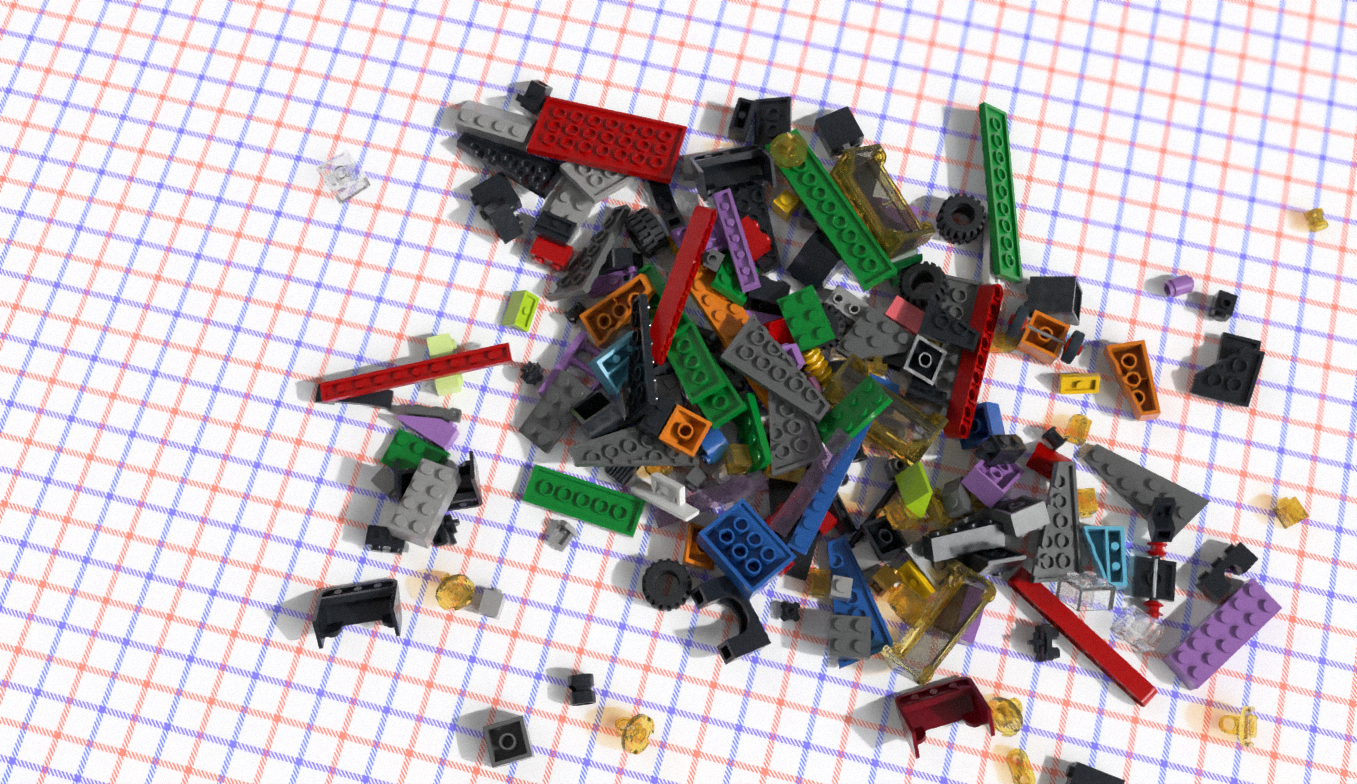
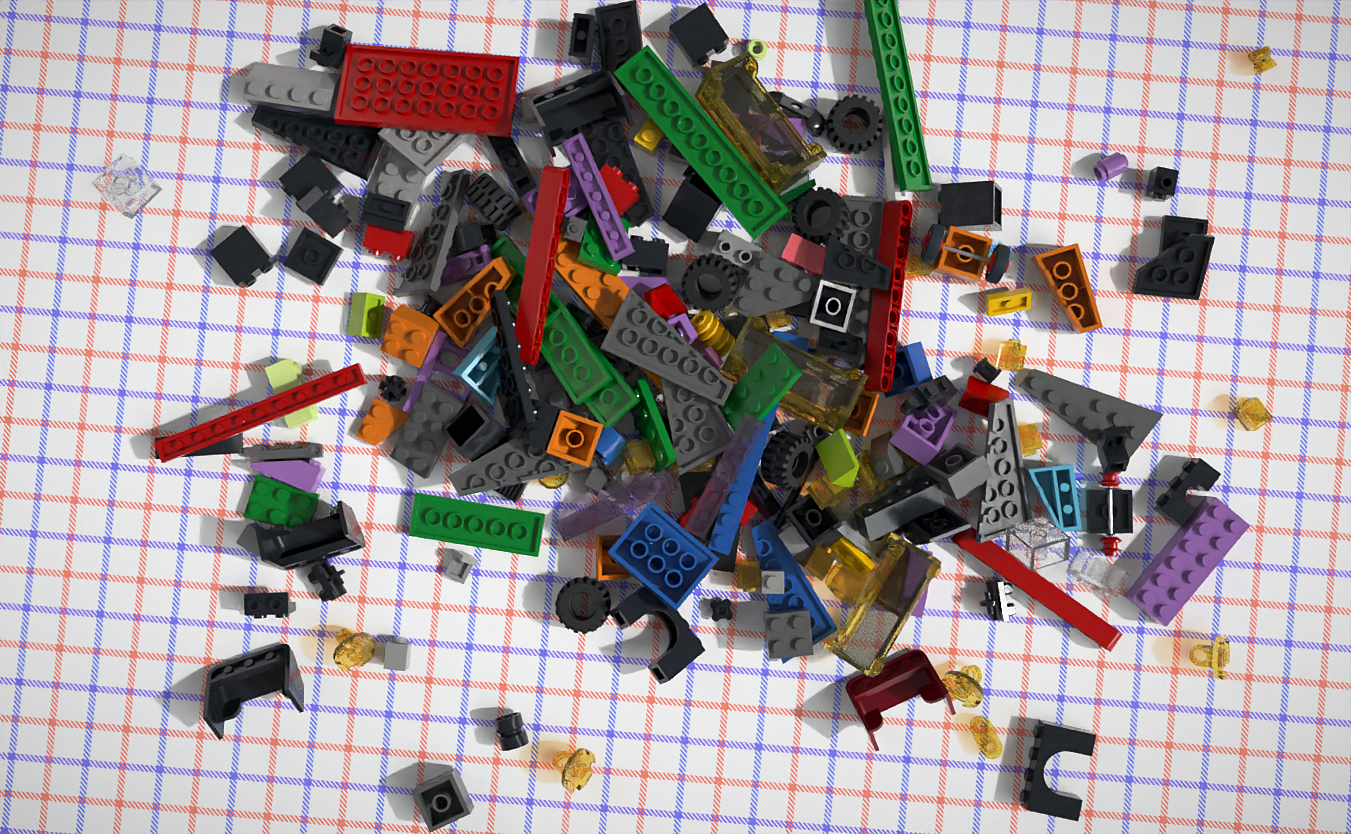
camera: 10 degrees left, 15 degrees up
light grey brick [388,458,462,549] -> none
white bracket [630,472,699,522] -> none
clear yellow tile [770,132,807,169] -> none
green plate [777,284,836,352] -> none
none -> black piece [209,225,277,288]
none -> black plate [283,227,344,287]
none -> orange wing [356,397,410,446]
none -> orange brick [380,304,441,368]
none -> yellowish green plate [746,39,767,61]
none -> black piece [760,91,827,138]
none -> black tyre [760,430,815,491]
none -> orange slope [830,385,880,437]

